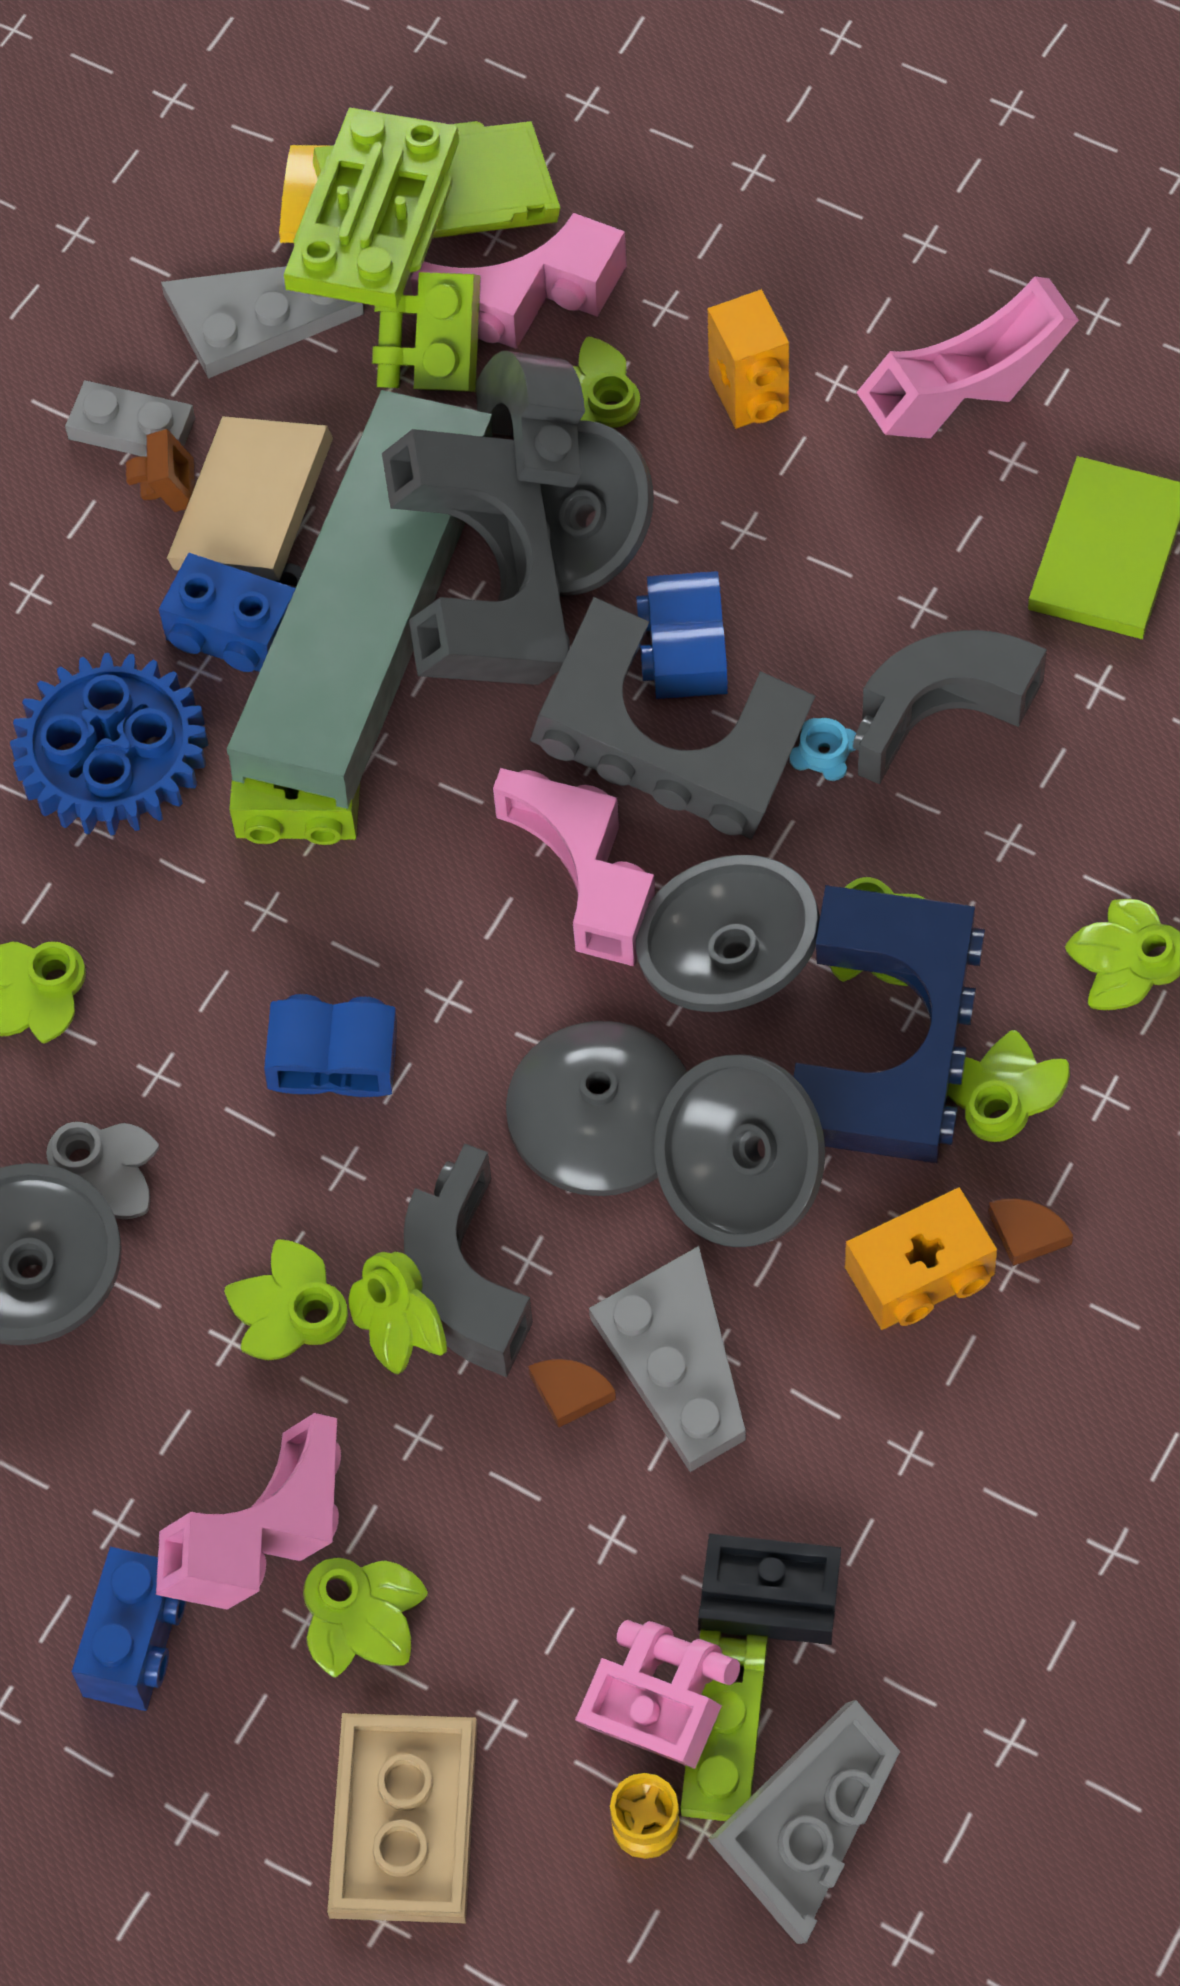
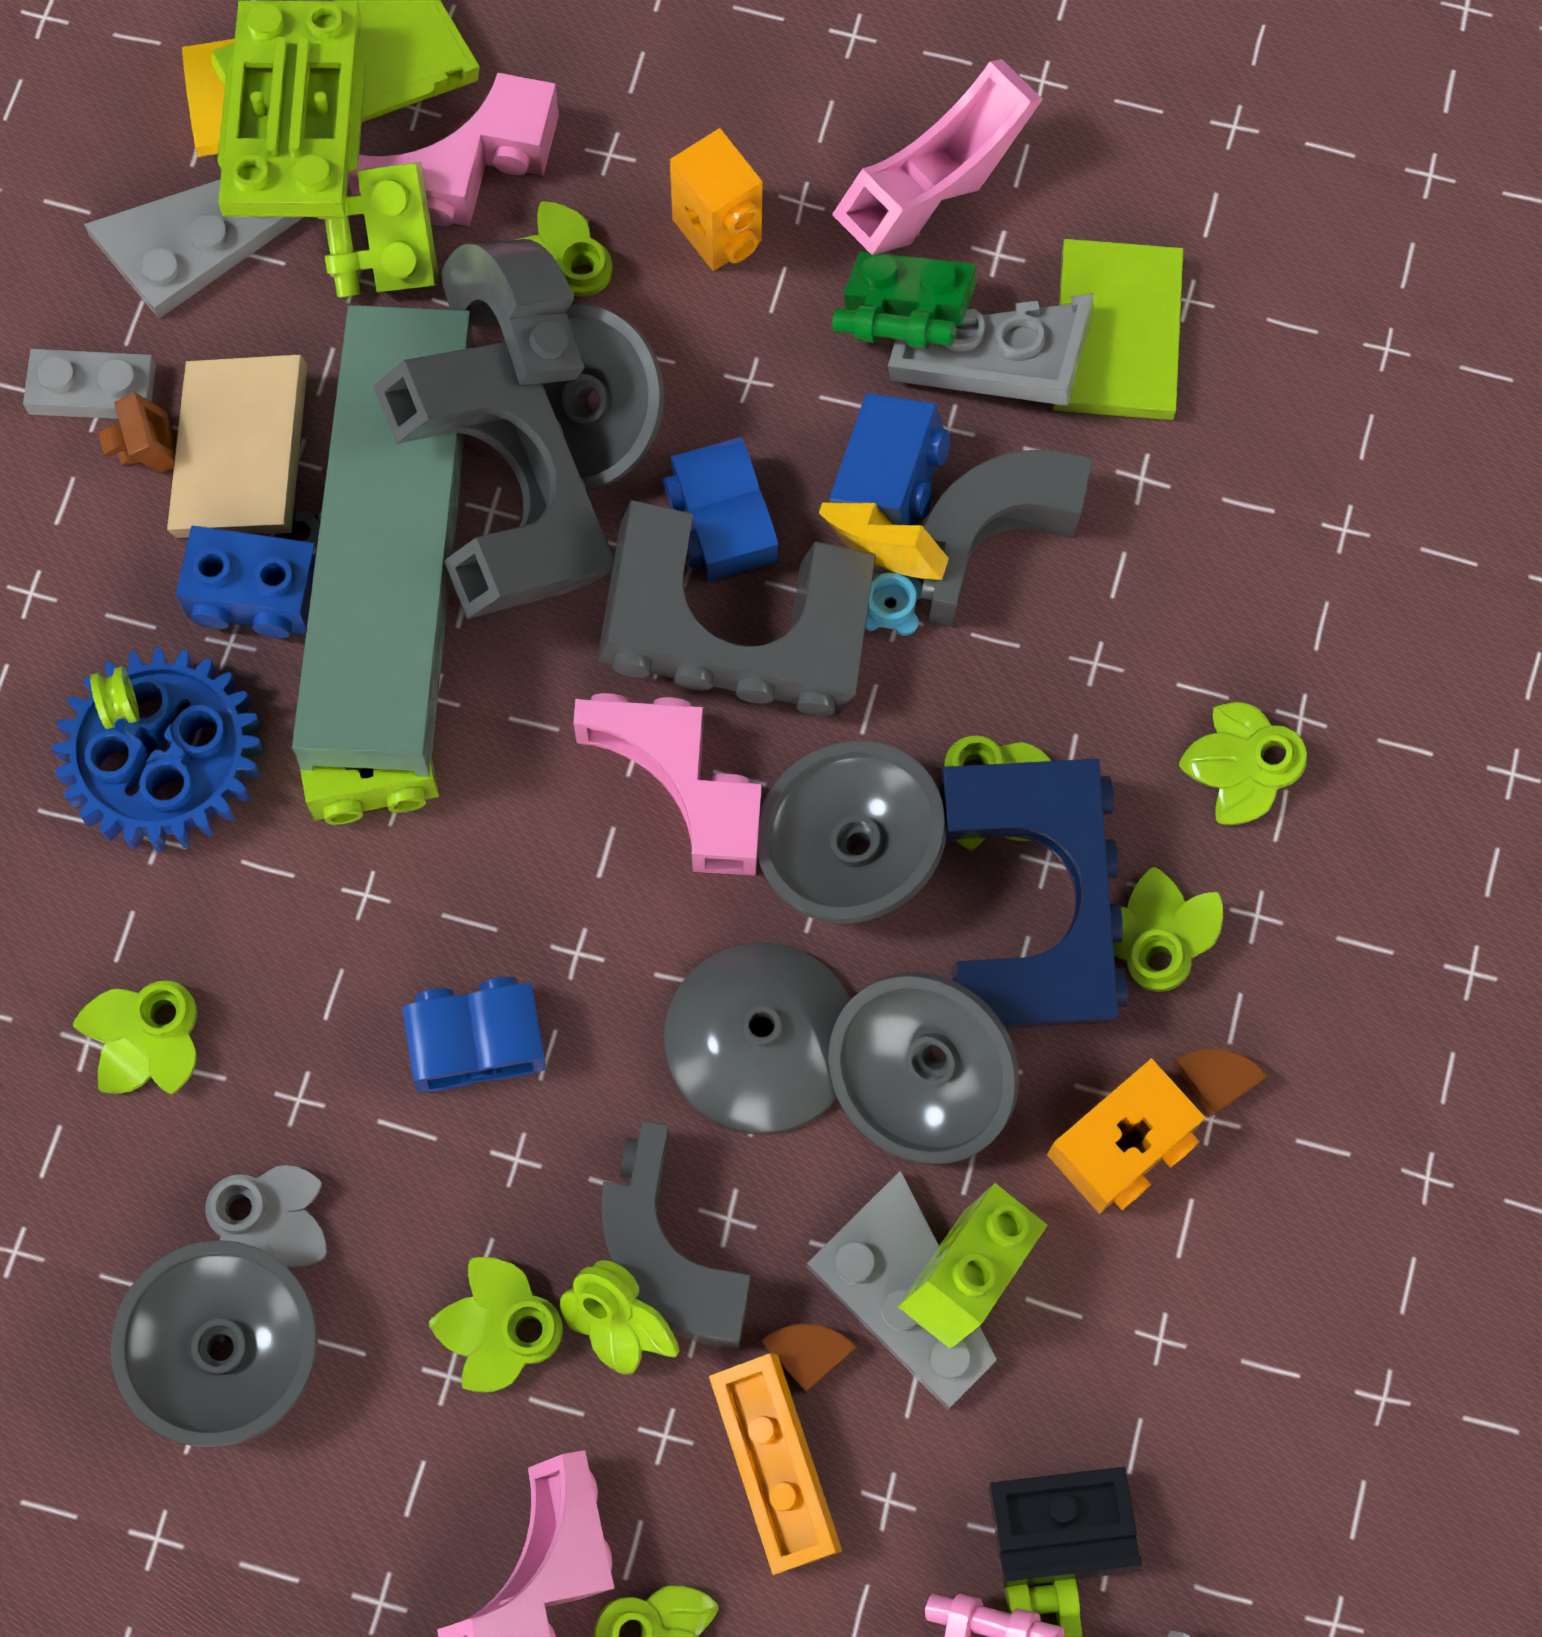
camera: 20 degrees left, 10 degrees up
none -> lime bush [90,666,139,730]
none -> light orange plate [709,1353,842,1575]
none -> yellow slope [819,502,949,580]
none -> blue brick [829,393,950,525]
none -> green plate [832,251,977,349]
none -> light grey wing [888,294,1094,406]
none -> lime brick [898,1183,1048,1349]

